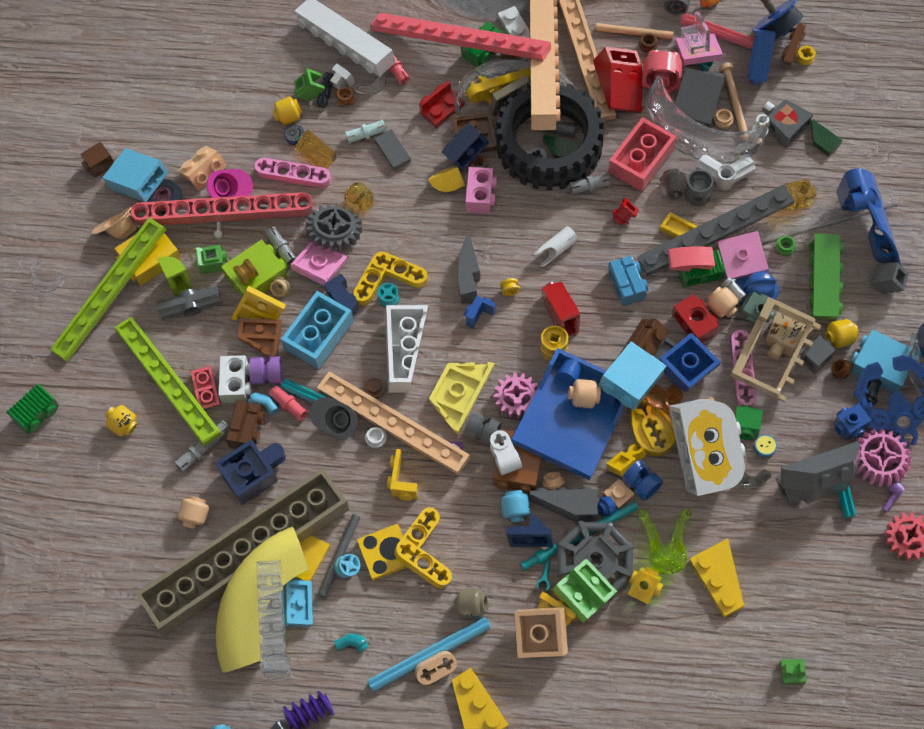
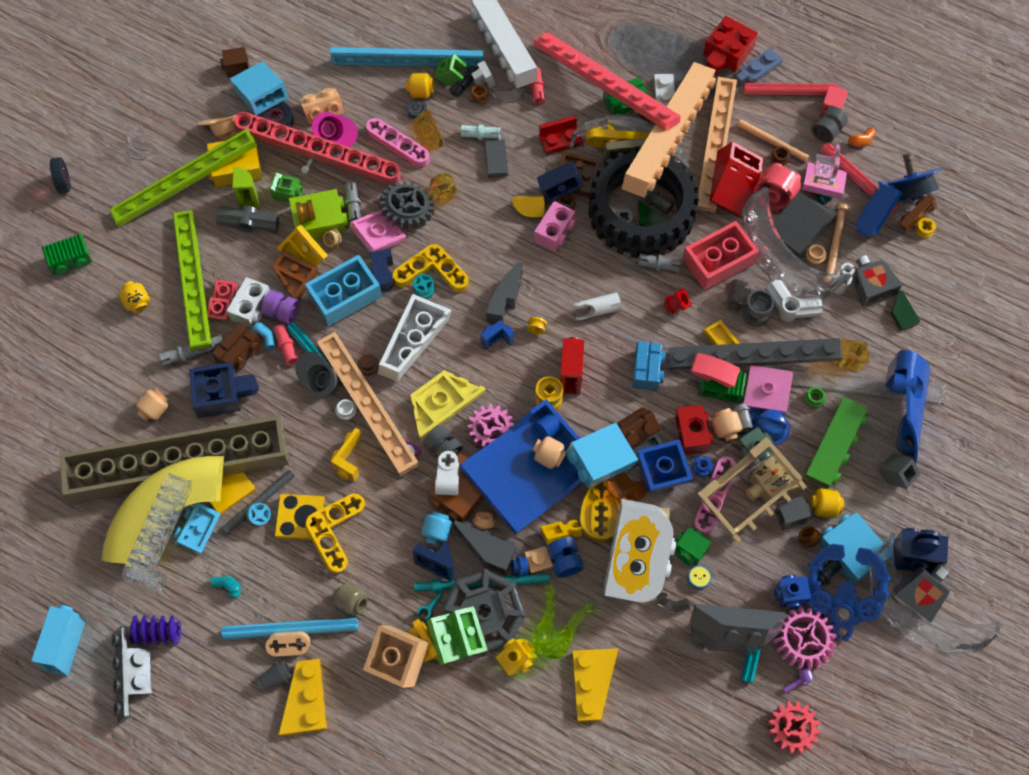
camera: 20 degrees right, 0 degrees up
none -> dark grey cone [256,661,293,692]
none -> medium azure tile [330,47,483,68]
none -> blue plate [692,456,714,477]

